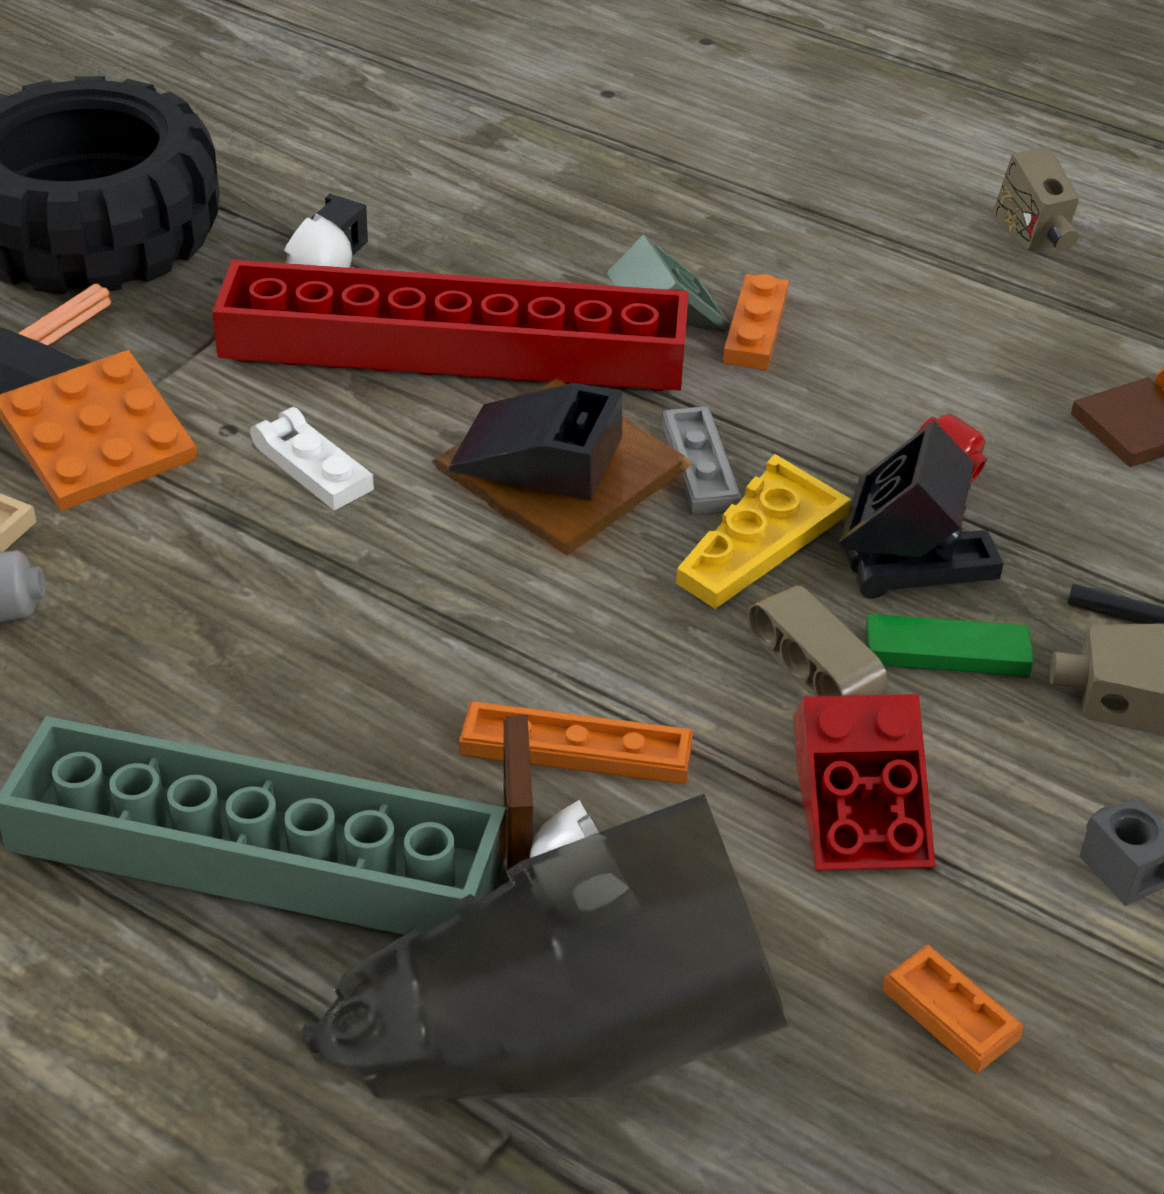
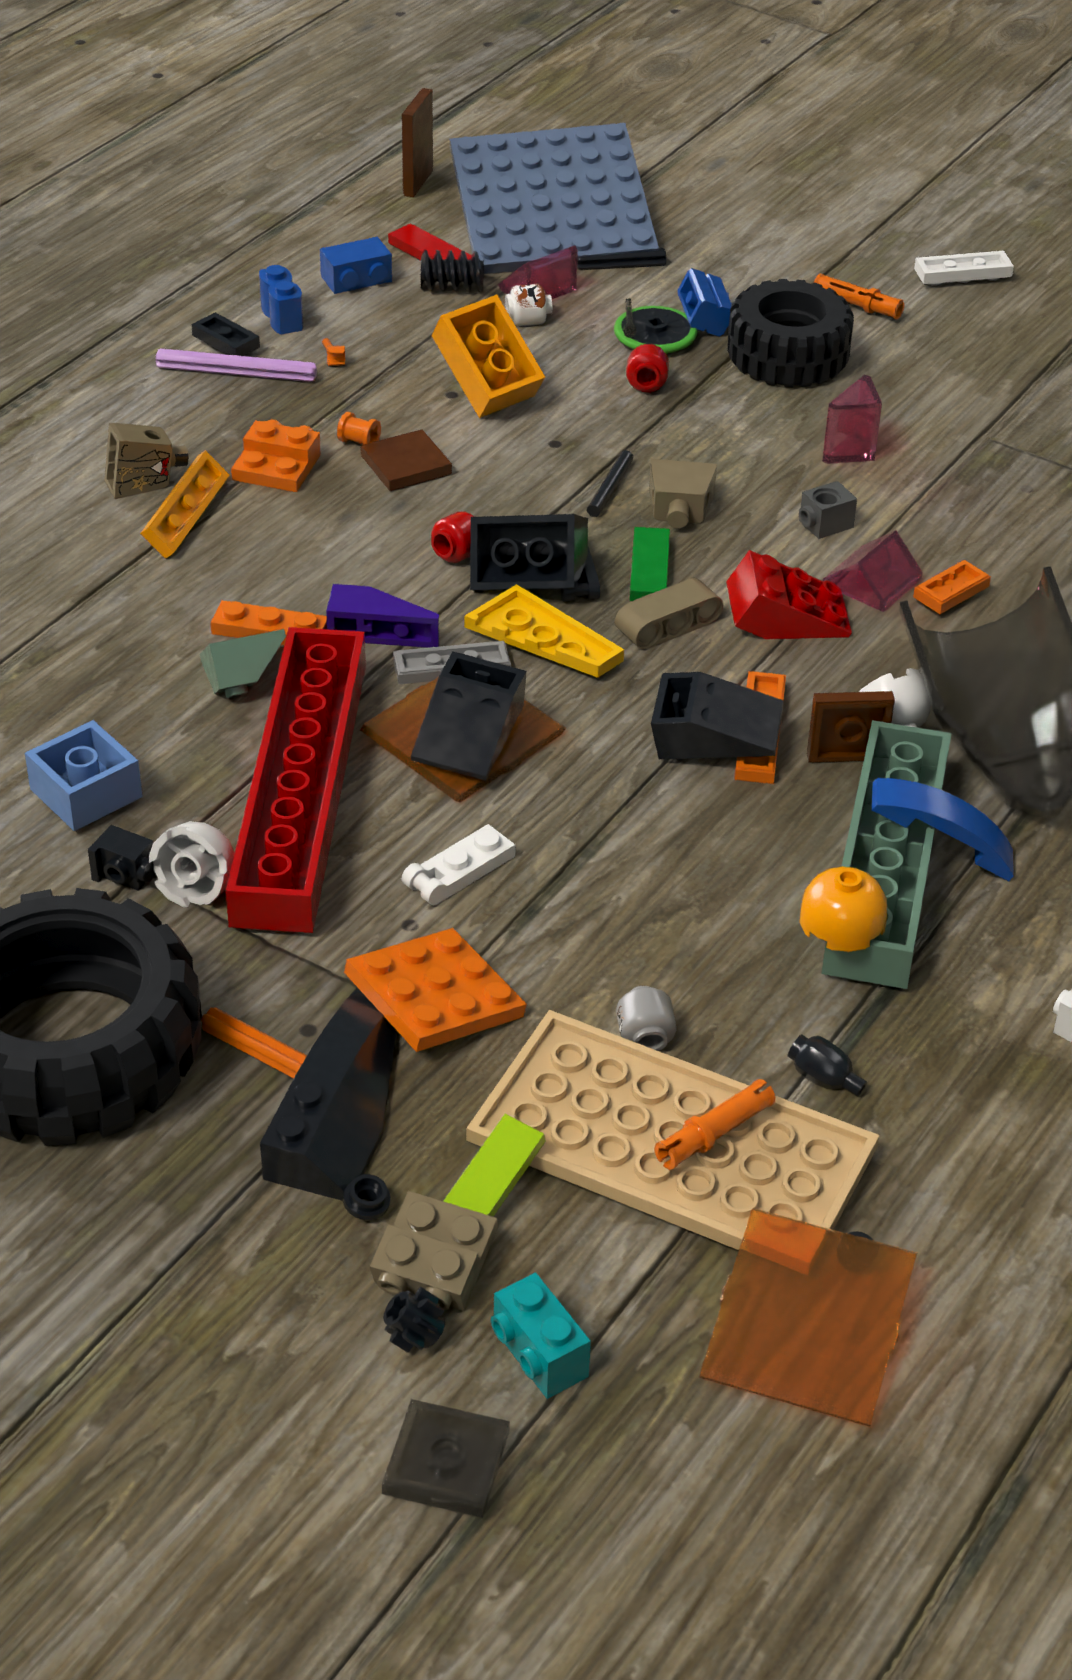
camera: 90 degrees left, 0 degrees up
none -> medium blue brick [25,720,142,831]
none -> light orange plate [140,450,230,559]
none -> orange plate [231,419,321,492]
none -> dark purple slope [326,584,439,648]
none -> black slope [651,672,784,760]
none -> light orange cylinder [800,866,887,952]
none -> clear pink slope [823,530,923,612]
none -> blue slope [872,778,1014,881]

